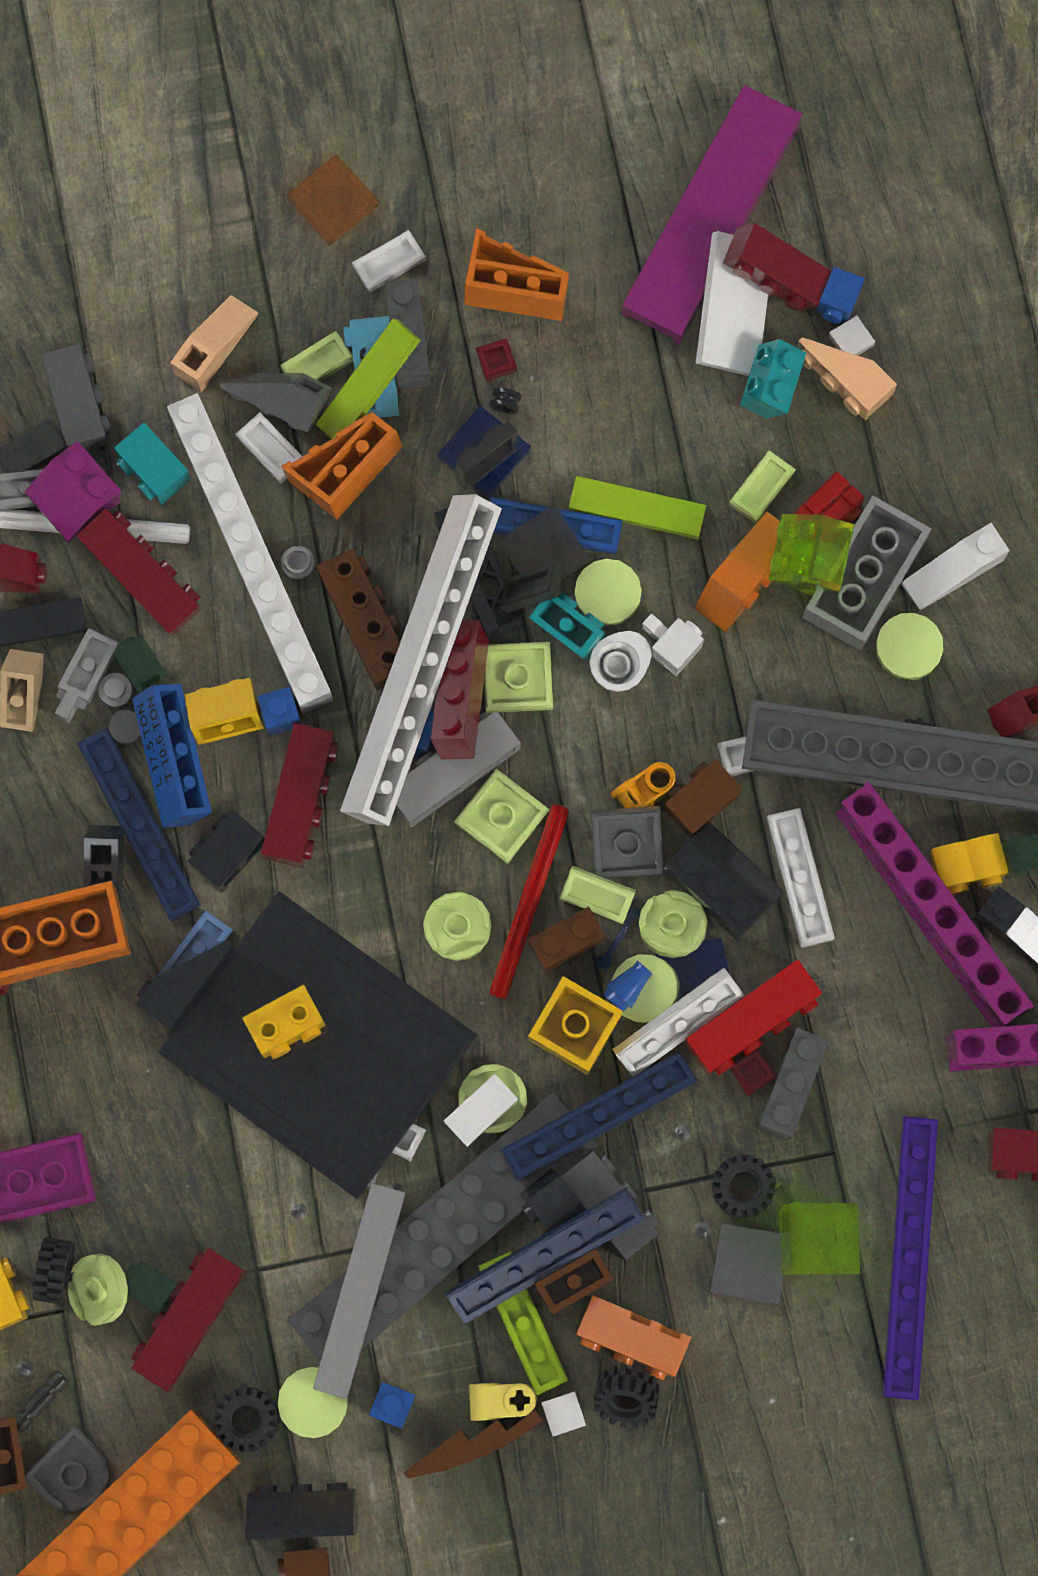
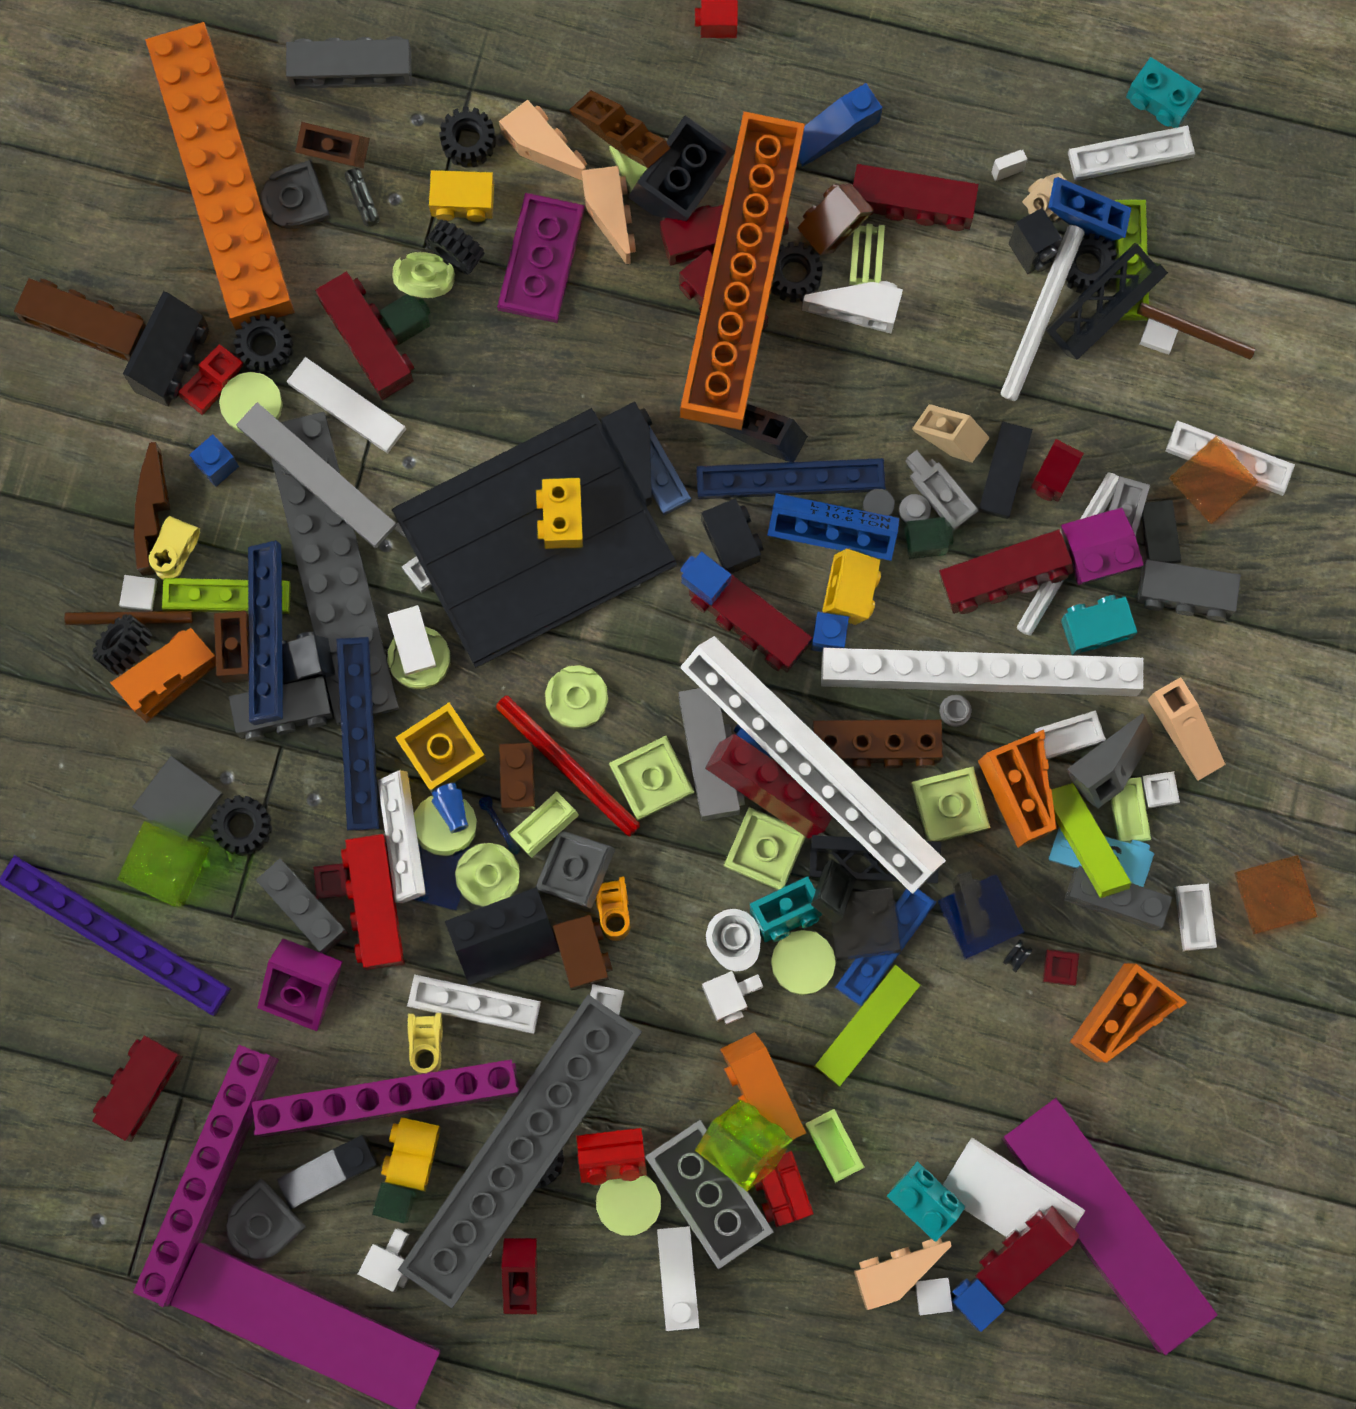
camera: 115 degrees right, 0 degrees up
none -> reddish brown bar [64,611,193,625]
none -> red slope [178,344,243,416]
none -> magenta slope [257,938,343,1031]
none -> white tile [287,357,406,454]
none -> light yellow piece [408,1013,443,1074]
none -> red brick [576,1128,647,1185]
none -> blue brick [680,551,732,606]
none -> yellowish green tile [911,766,991,842]
none -> white tile [1141,771,1180,809]

